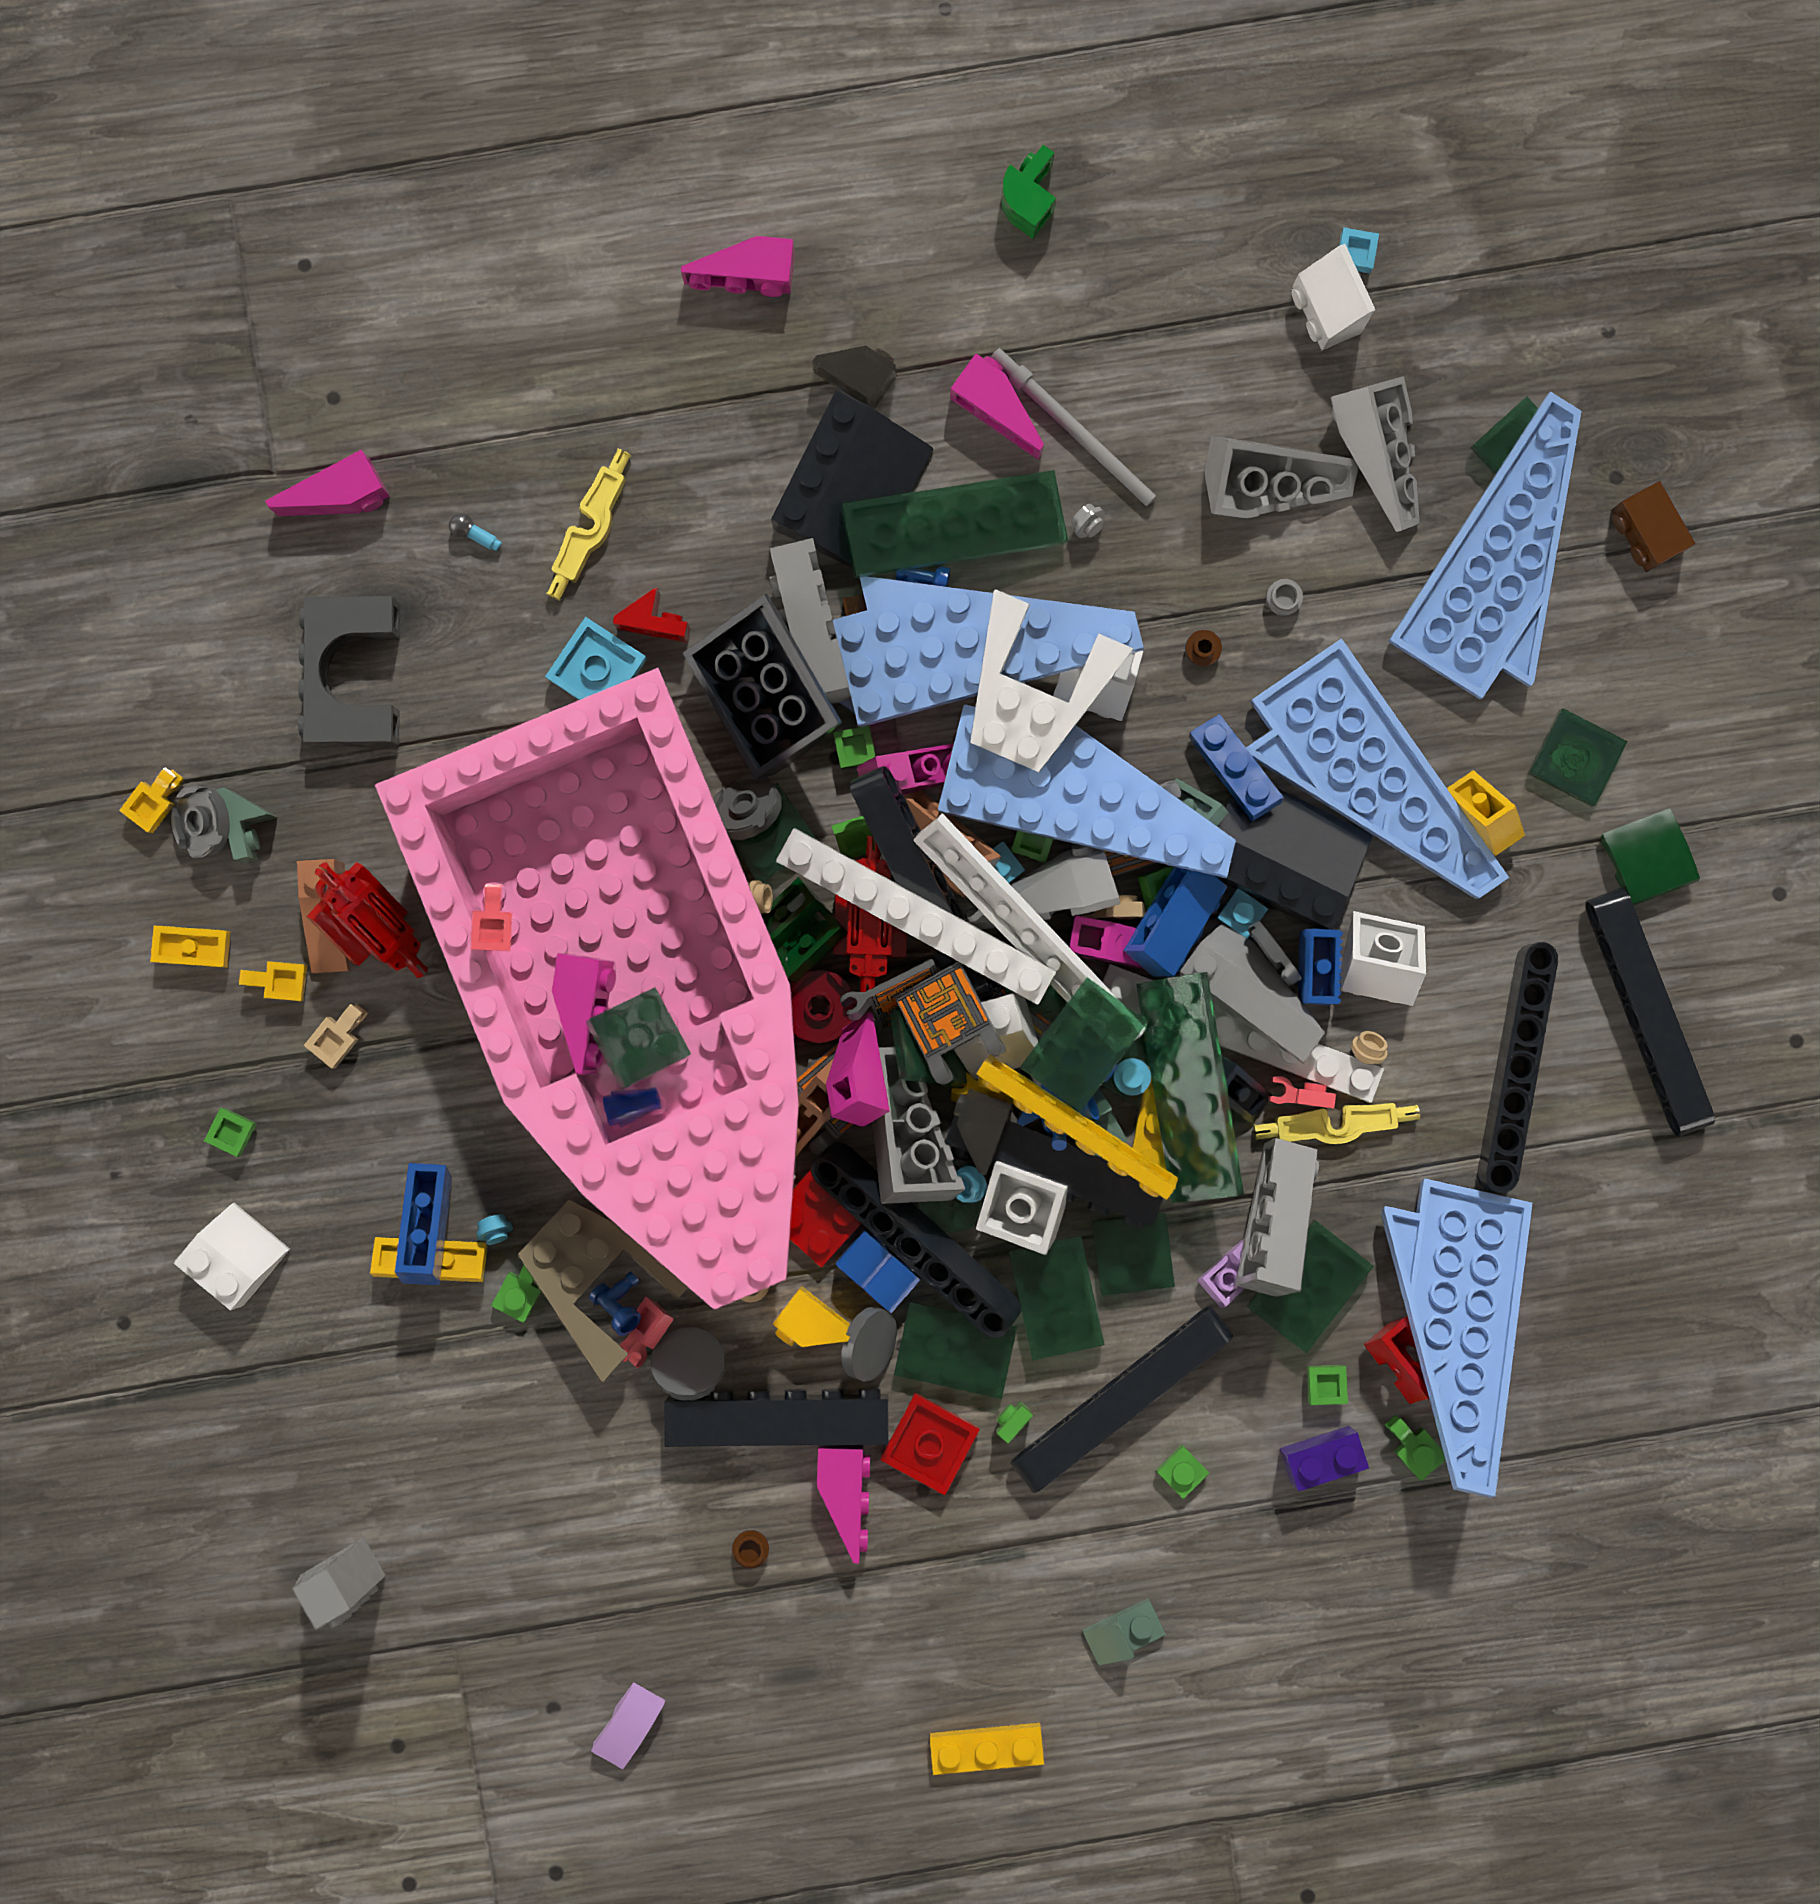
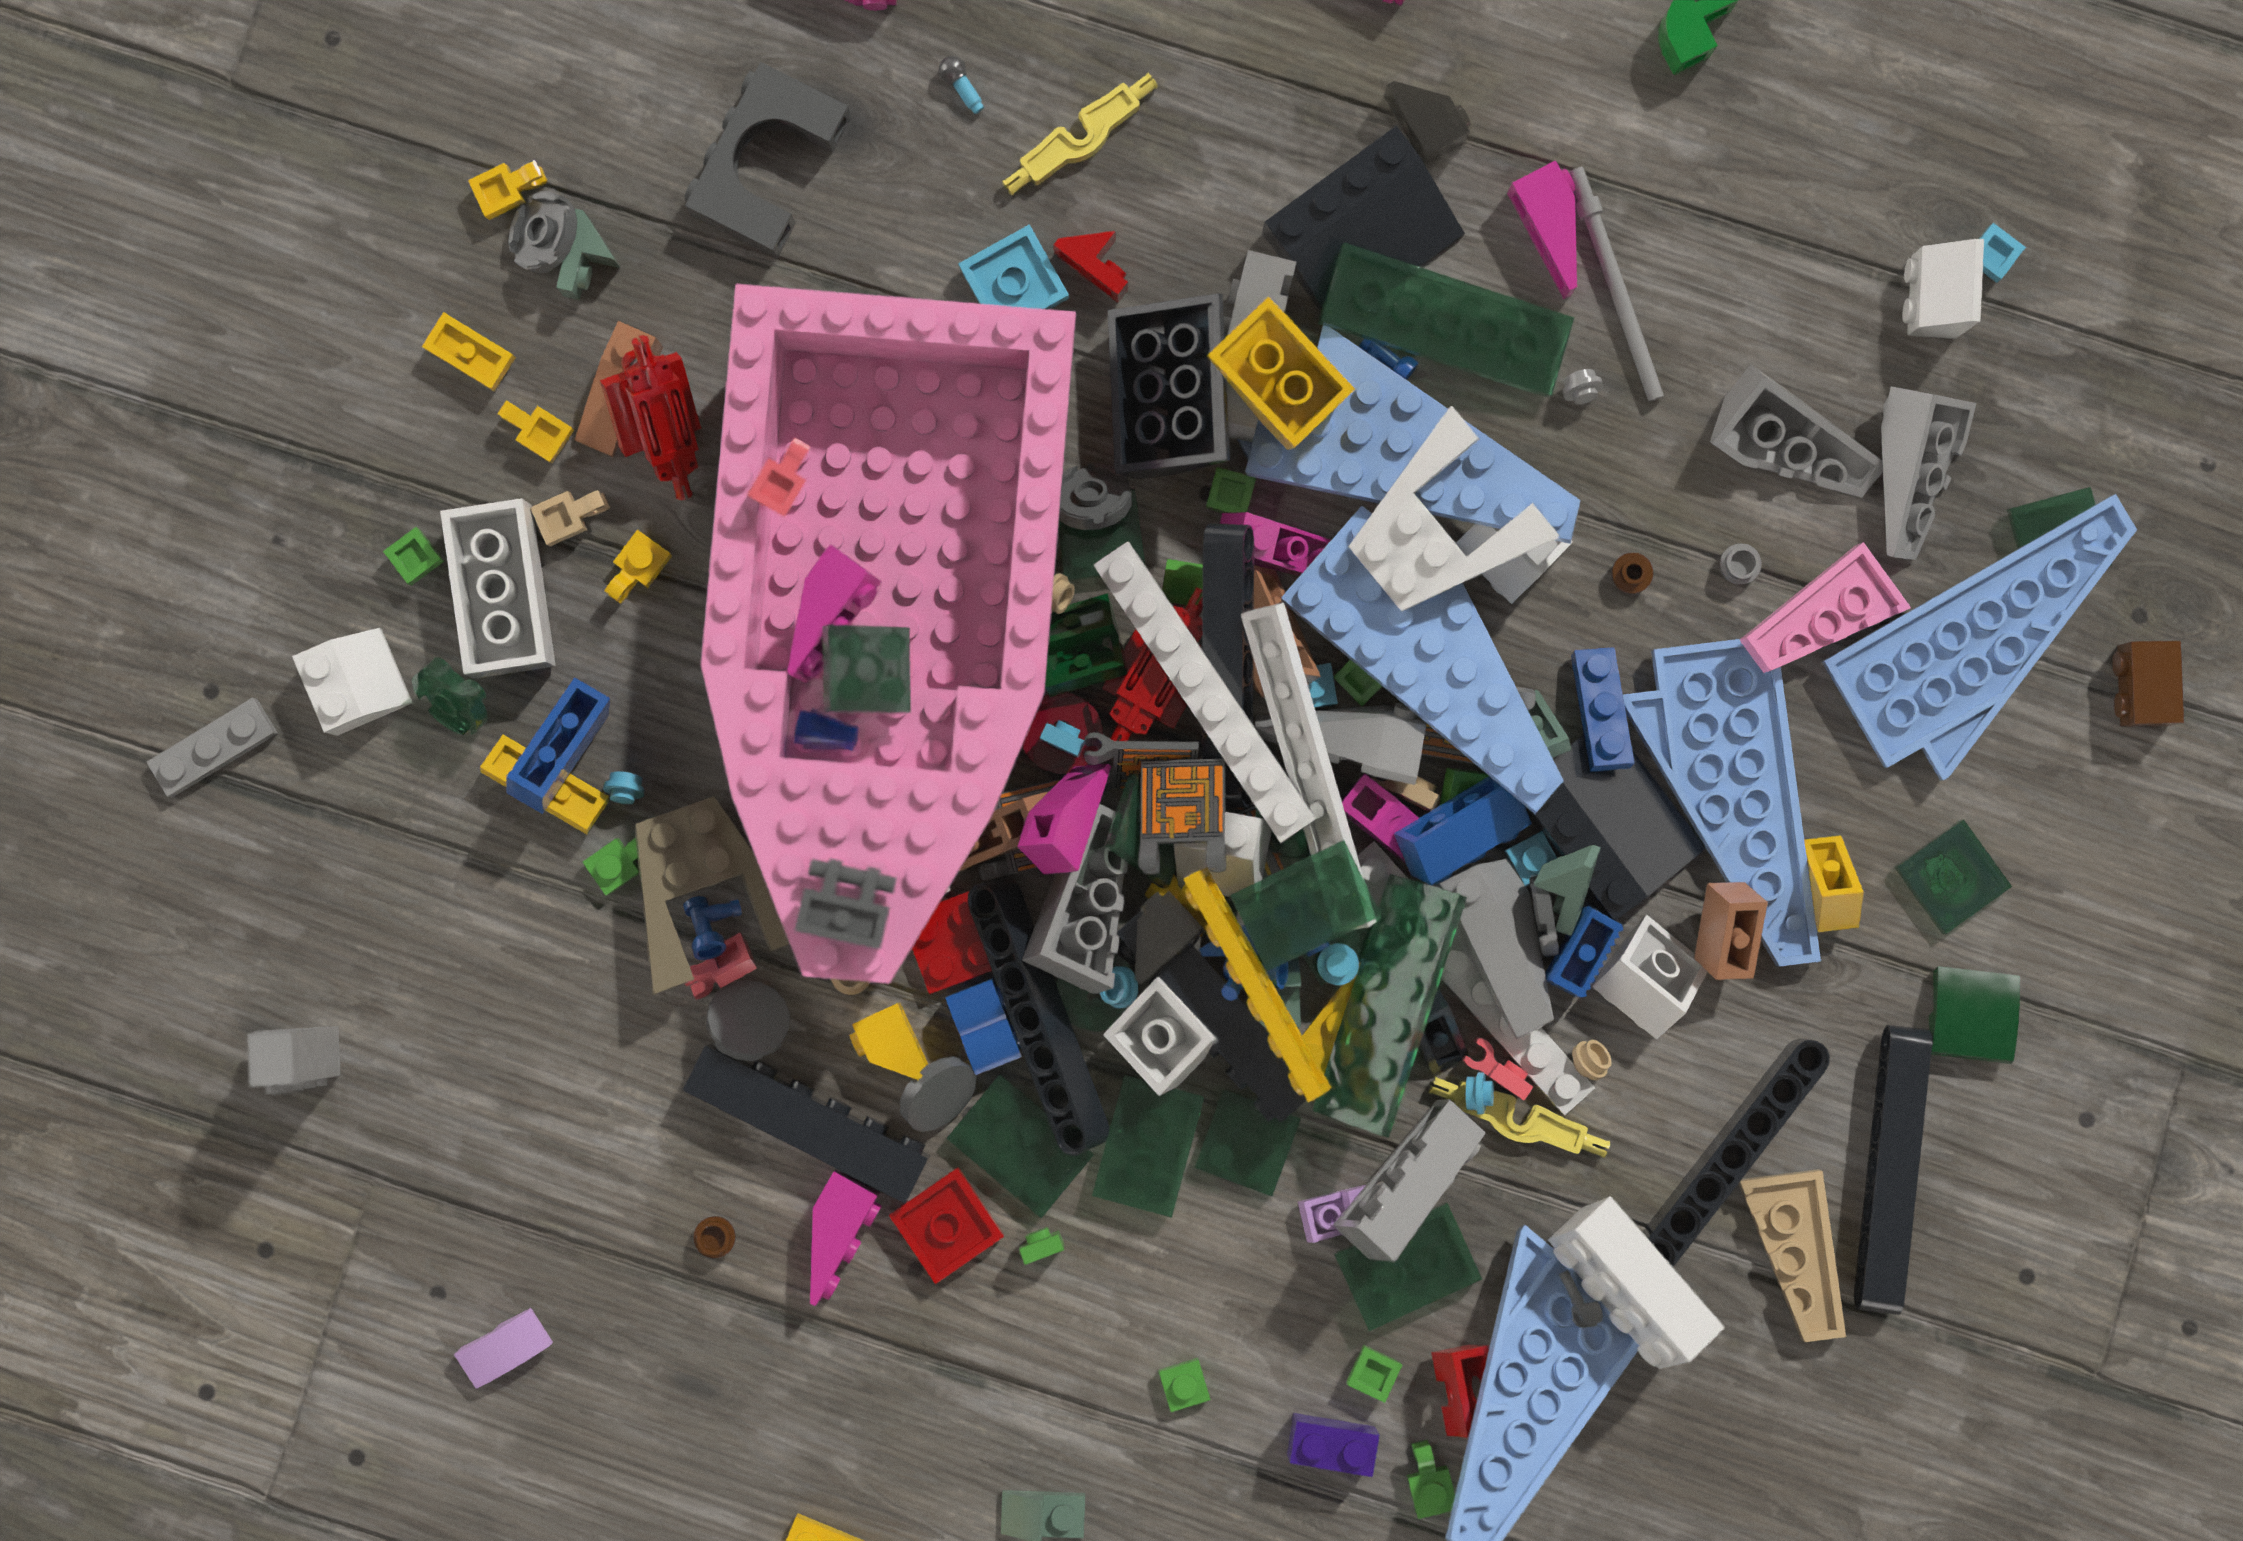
camera: 25 degrees right, 0 degrees up
black beam [1010,1306,1234,1493] -> none
none -> light grey plate [147,698,278,798]
none -> clear green plate [412,657,488,735]
none -> white brick [440,498,556,679]
none -> yellow plate [604,530,672,604]
none -> dark grey plate [795,858,897,950]
none -> medium azure plate [1040,720,1085,758]
none -> yellow slope [1207,296,1355,450]
none -> medium azure plate [1466,1072,1494,1114]
none -> sand green slope [1534,845,1601,936]
none -> white brick [1548,1196,1725,1369]
none -> dark grey hand [1559,1270,1603,1328]
none -> nougat brick [1694,882,1768,980]
none -> tan wing [1739,1169,1846,1342]
none -> bright pink wing [1740,542,1911,673]

